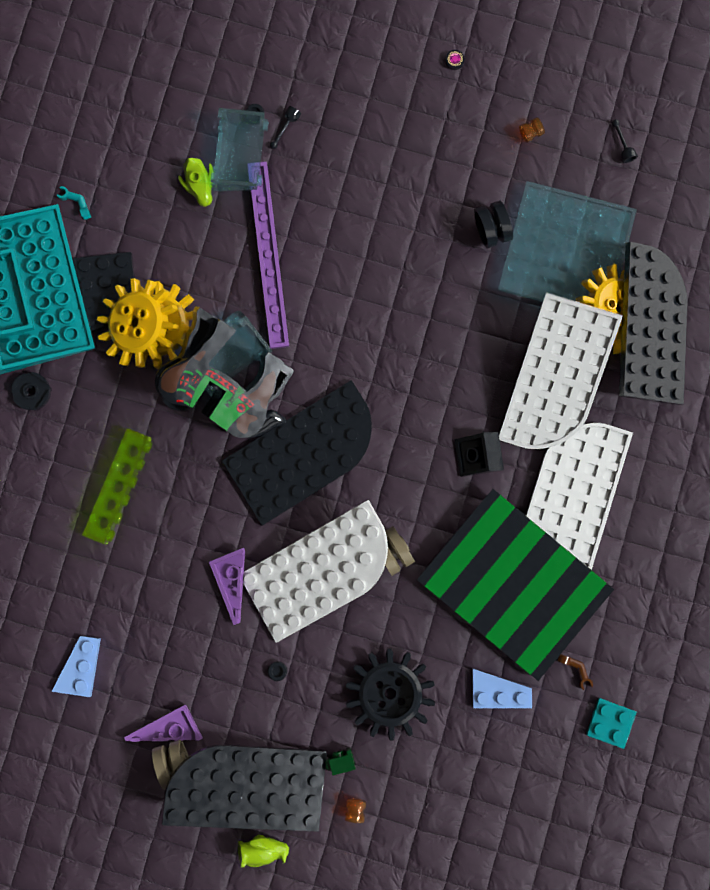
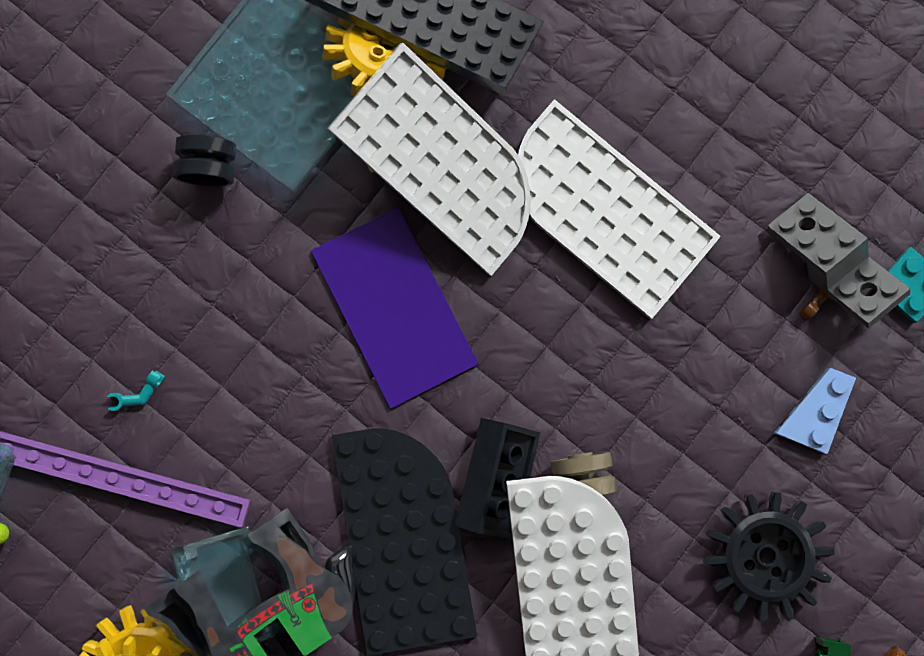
camera: 80 degrees left, 0 degrees up
slope [417,489,614,681] -> none
black slope [455,432,504,477] -> none
clear orange wheel [519,117,545,143] -> none
none -> teal arm [107,371,165,411]
none -> dark purple piece [311,207,478,409]
none -> black slope [455,418,541,539]
none -> dark grey bracket [768,193,910,329]

